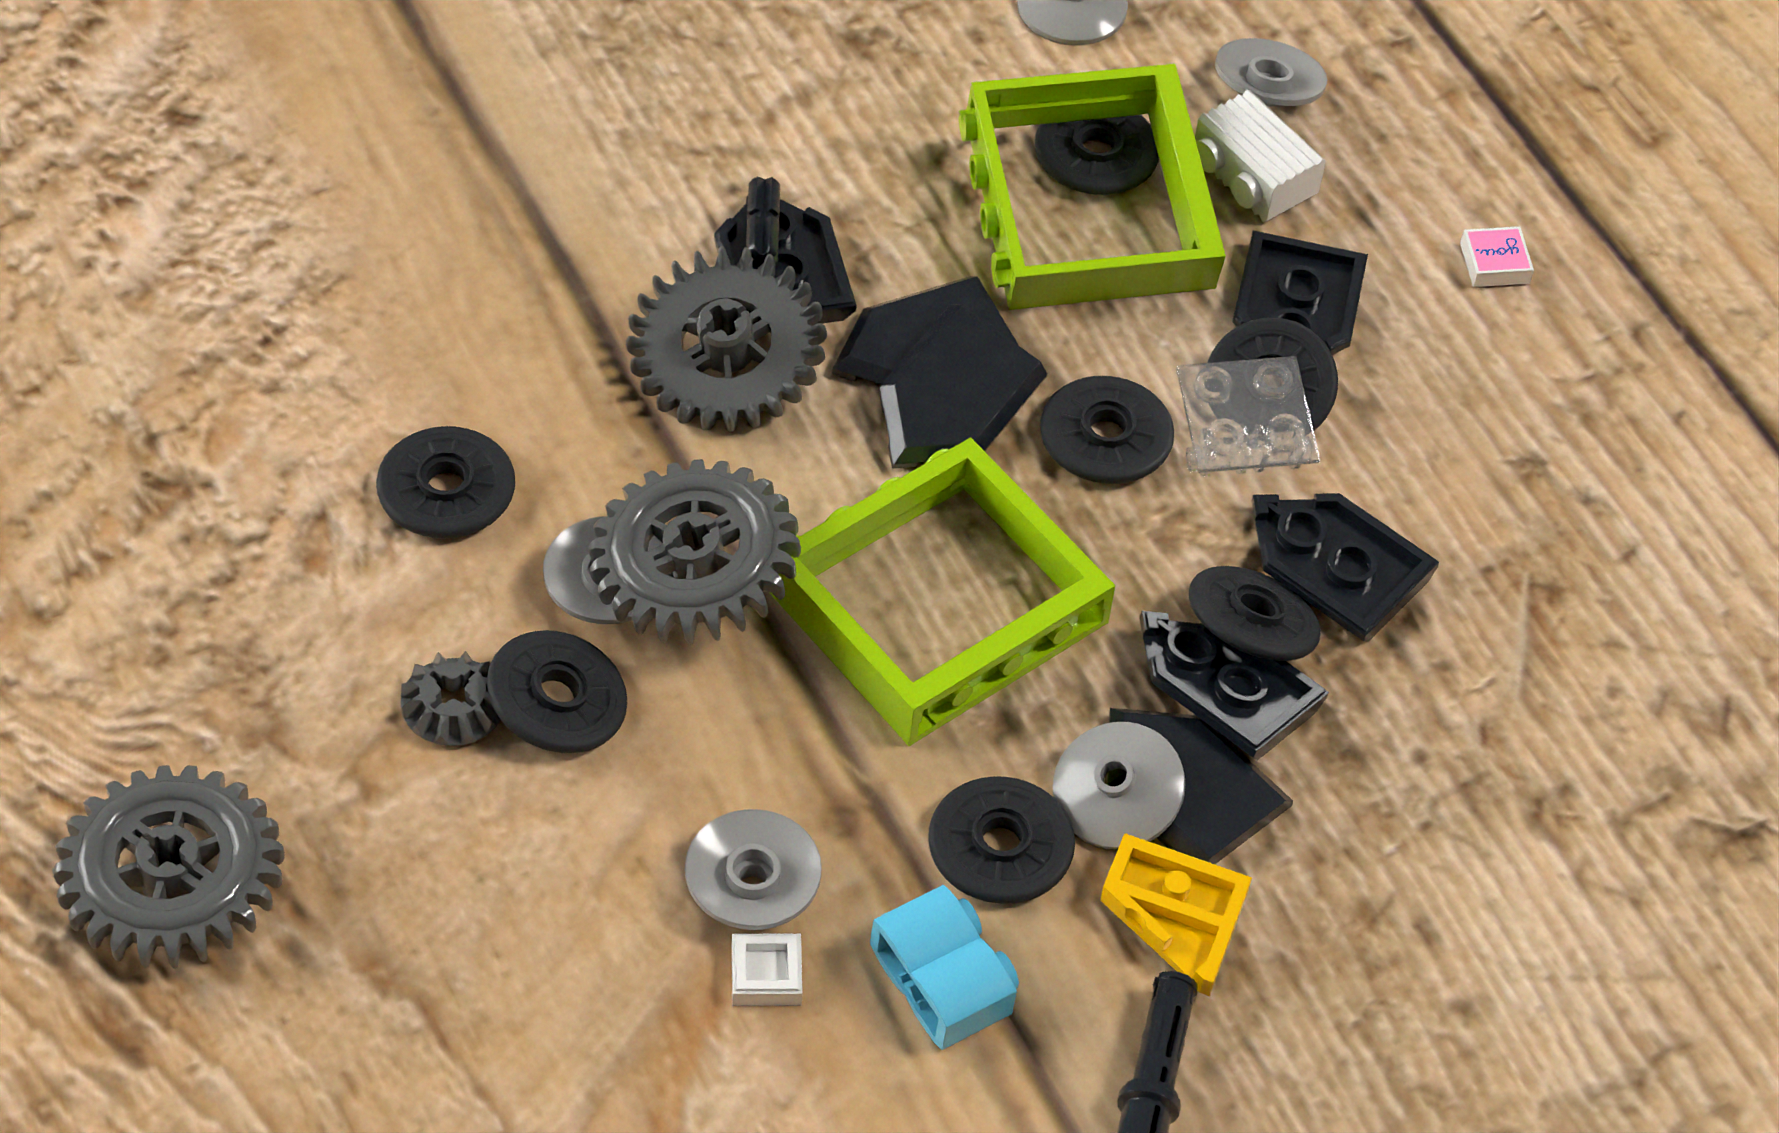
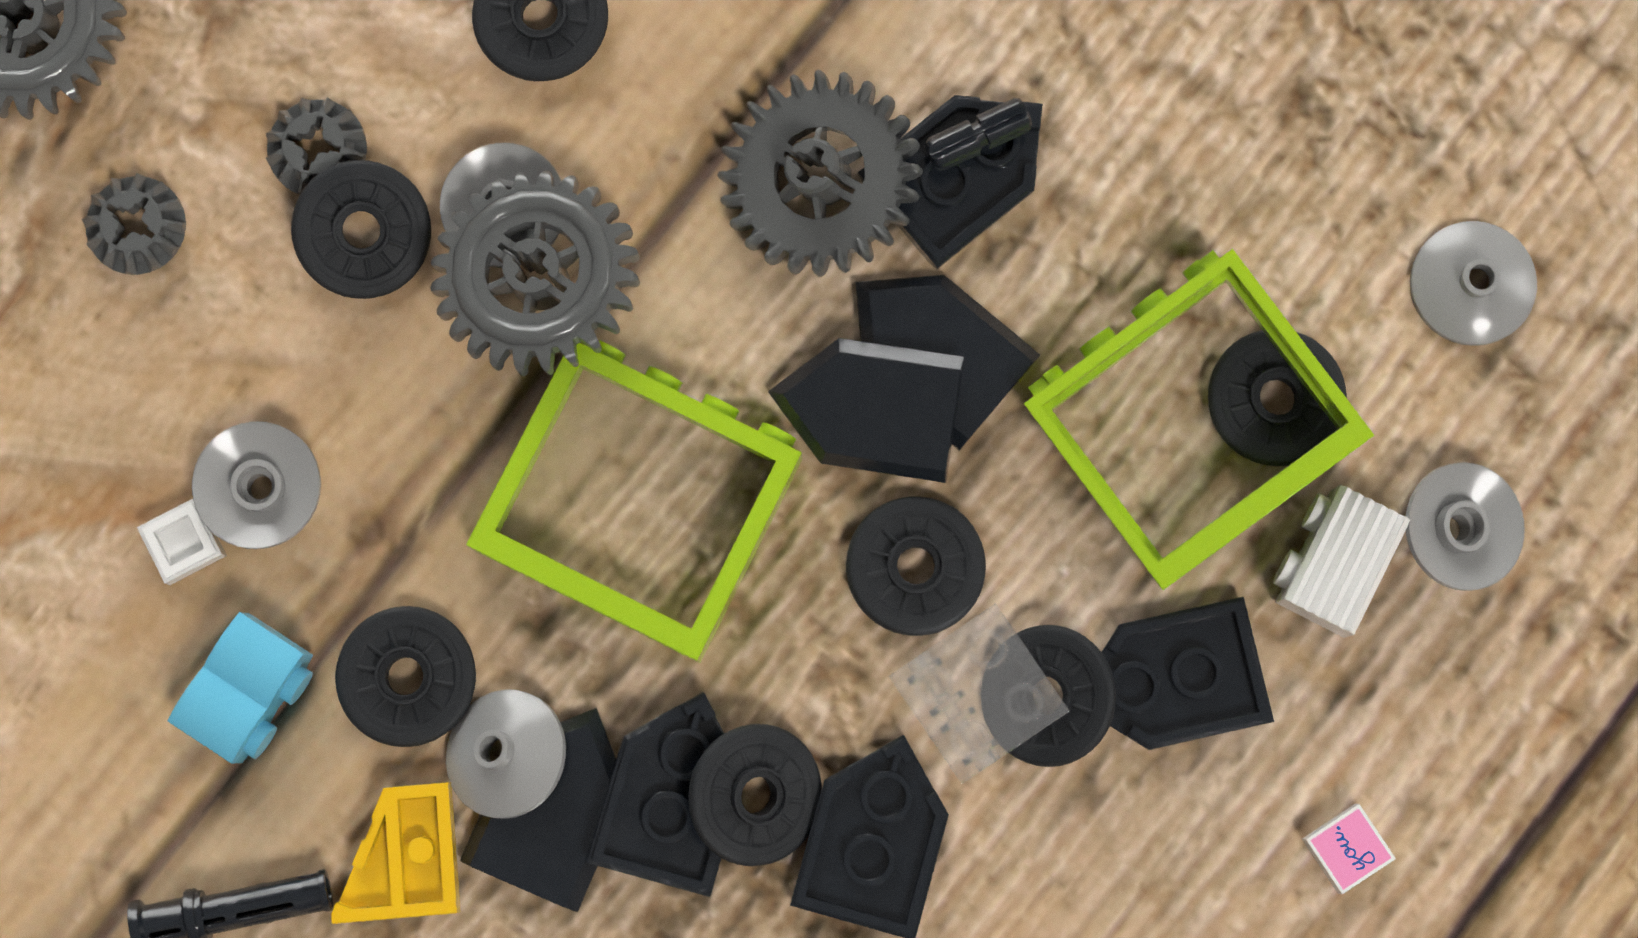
camera: 70 degrees right, 30 degrees up
none -> dark grey gear [82,173,186,275]

